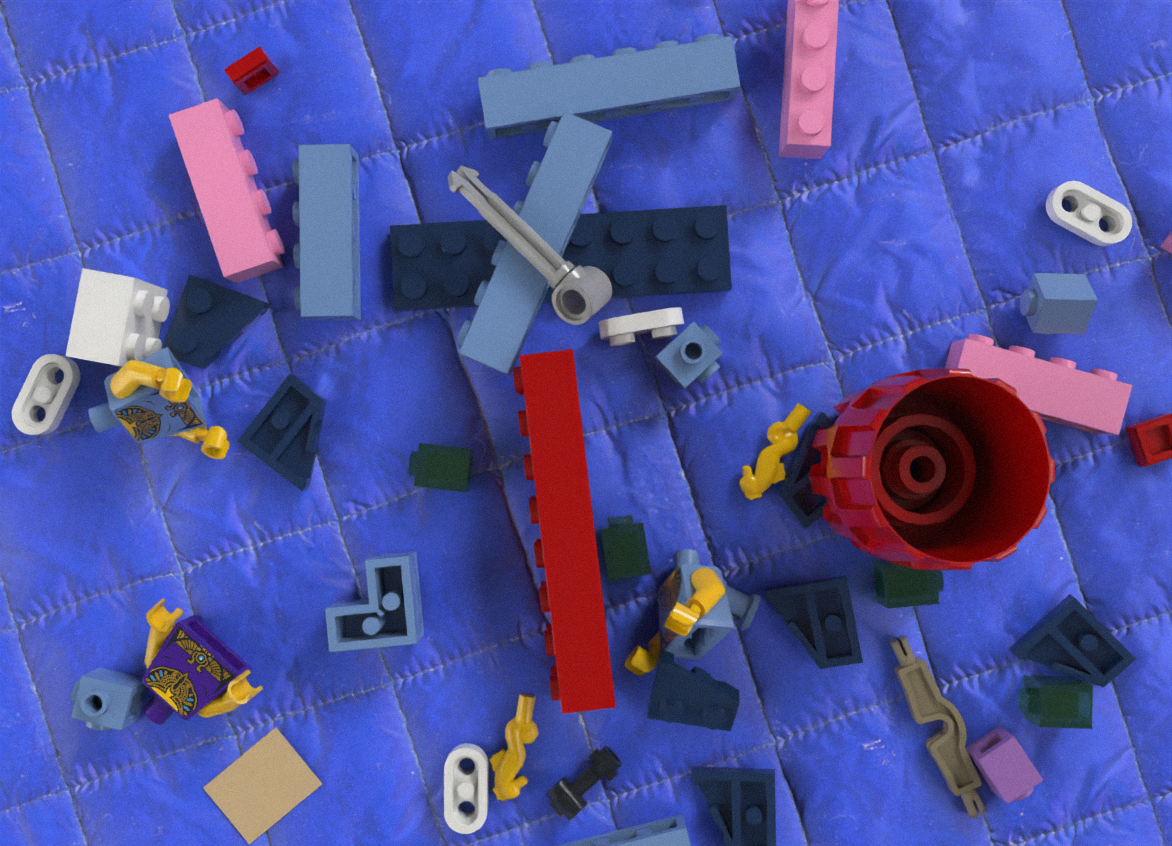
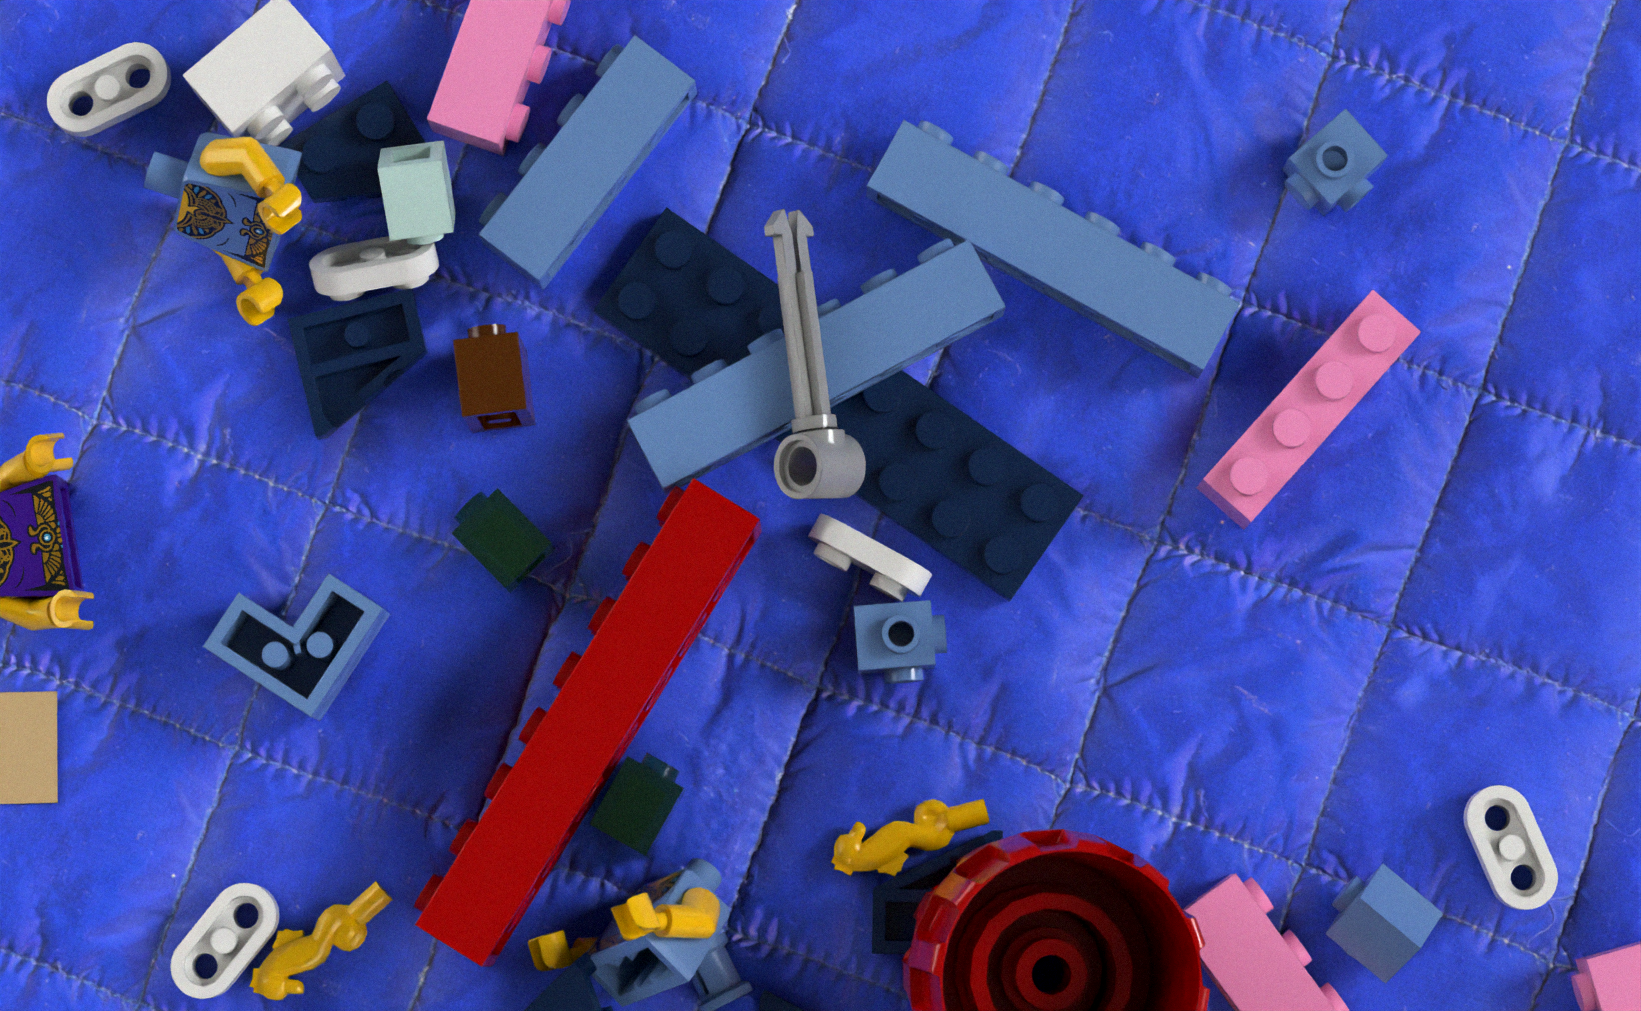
camera: 40 degrees right, 5 degrees down
none -> white plate [309,236,439,301]
none -> light aqua brick [377,140,456,245]
none -> reddish brown brick [453,324,536,433]

